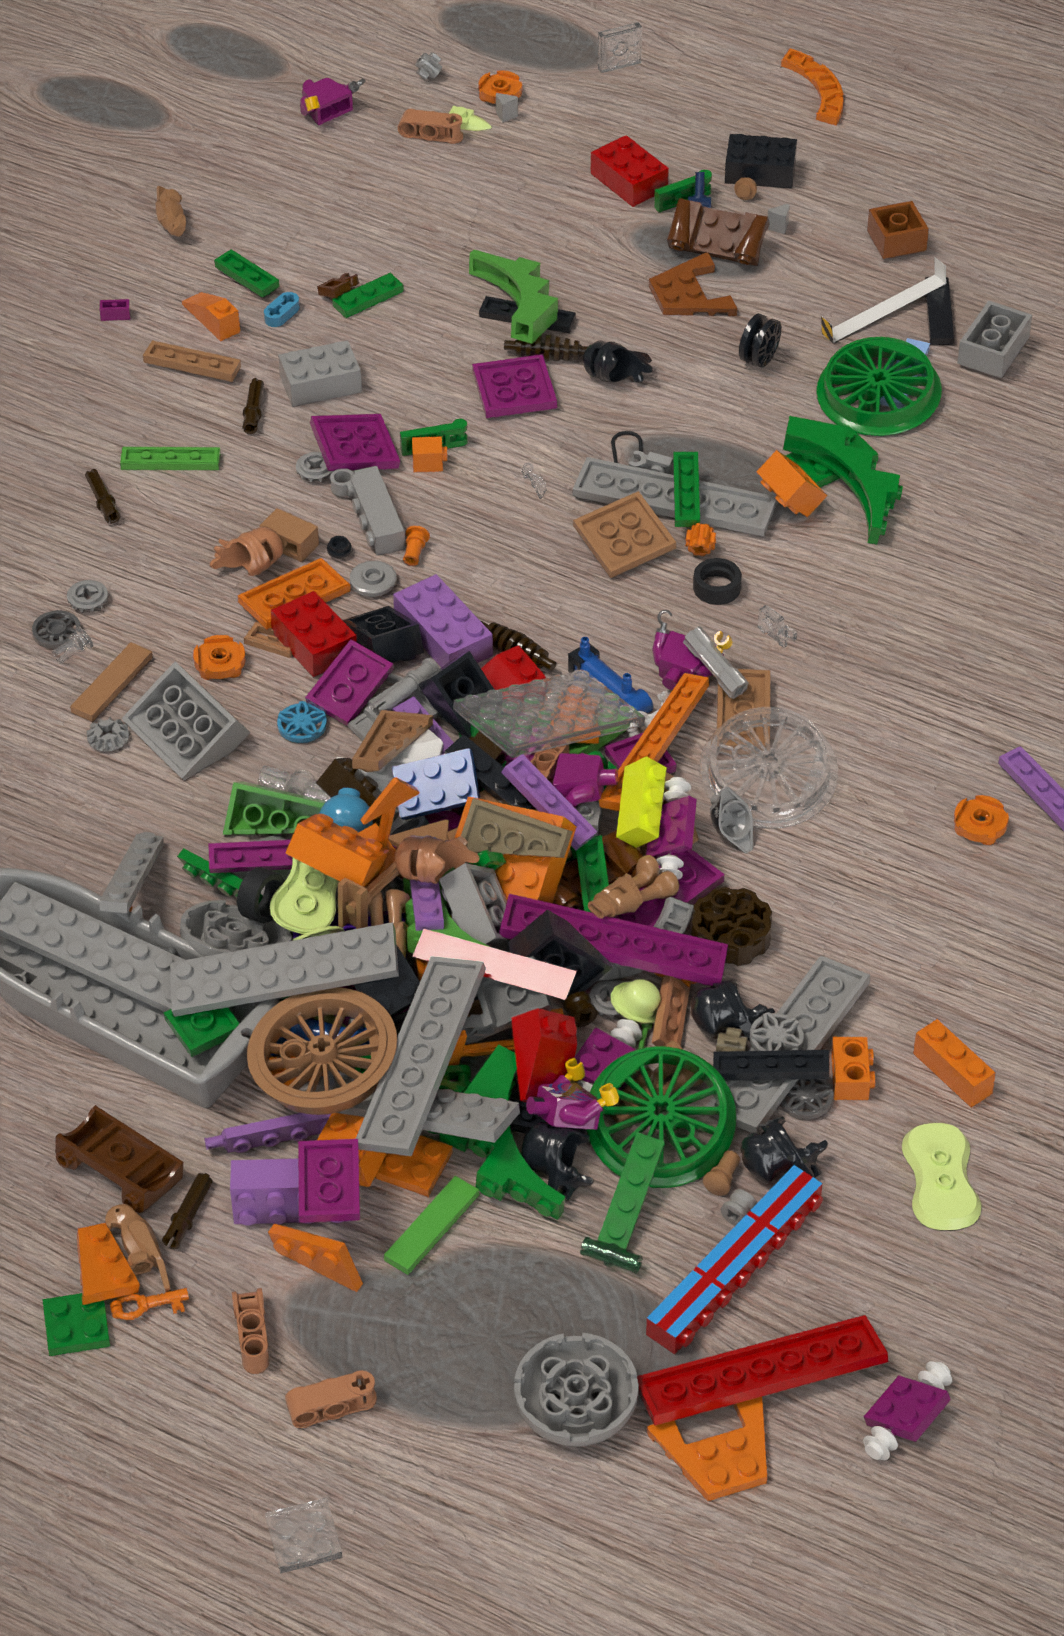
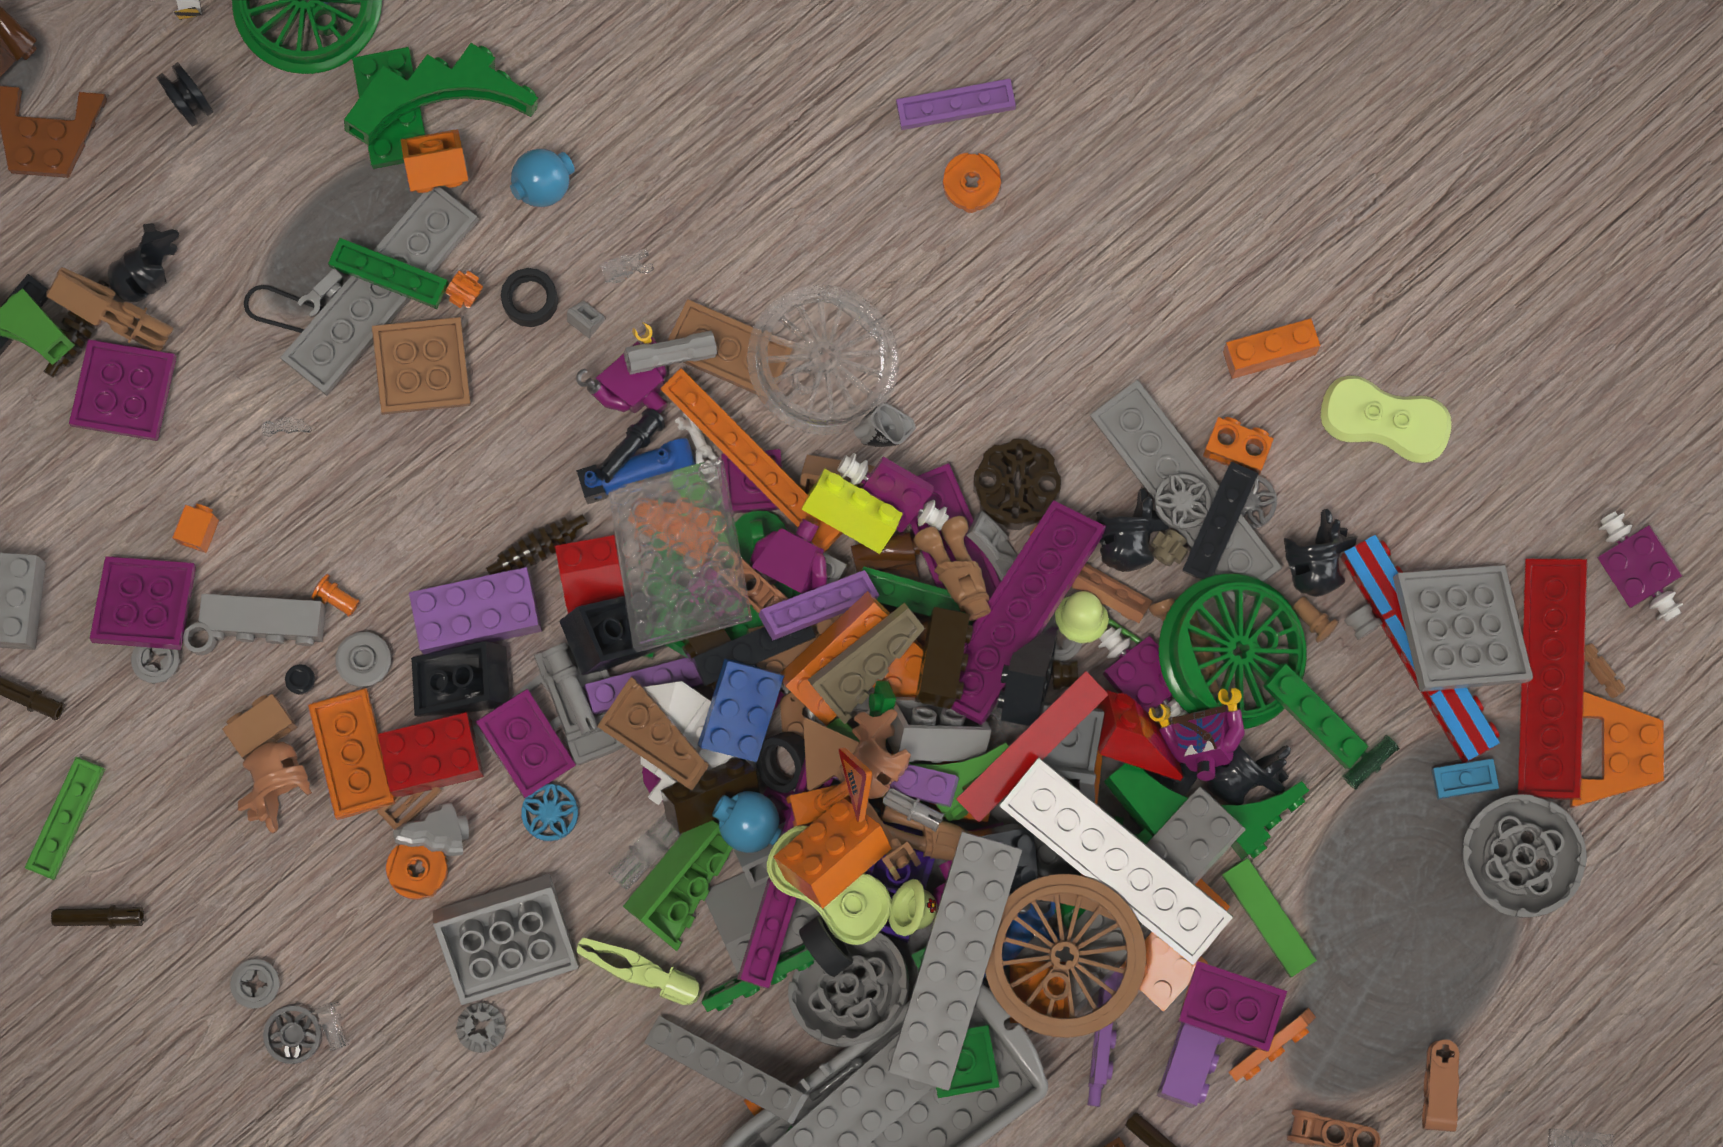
camera: 65 degrees left, 30 degrees up
medium nougat tile [70,642,153,722] -> none
green plate [400,418,468,456] -> none
none -> medium nougat arm [46,267,173,352]
none -> light grey rock [393,802,469,856]
none -> dark azure brick [510,149,575,207]
none -> light grey slope [567,301,606,339]
none -> yellowish green arm [577,938,701,1005]
none -> black pin [595,408,665,483]
none -> light grey axle [883,788,945,832]
none -> dark brown brick [915,607,973,709]
none -> light grey plate [1393,565,1533,692]
none -> dark azure plate [1432,759,1499,800]
none -> medium nougat axle [1585,643,1625,698]

